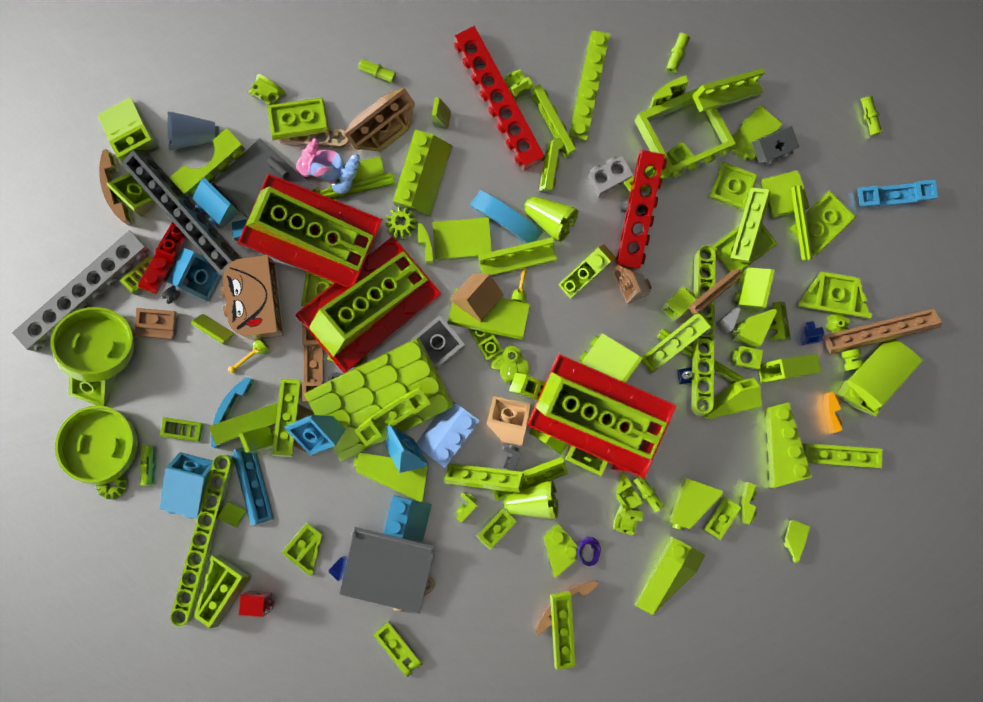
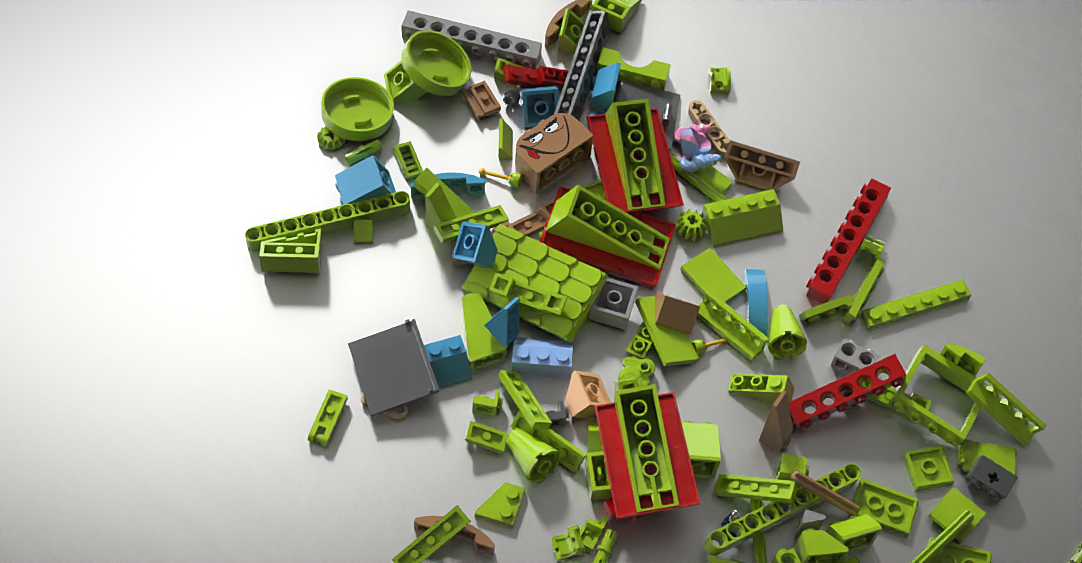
camera: 55 degrees right, 25 degrees down
sand blue cone [167,111,219,150] -> none
dark azure slope [232,447,273,525] -> none
red brick [238,591,274,617] -> none
lime tile [267,97,329,141] -> none
lime wing [281,522,322,576] -> none
clear blue slope [328,556,346,582] -> none
lime axle [359,59,396,83] -> none
lime slope [418,223,434,265] -> none
lime slope [432,97,451,129] -> none
dark purple piece [577,537,601,567] -> none
lime pin [666,33,690,73] -> none
lime plate [731,187,771,263] -> none

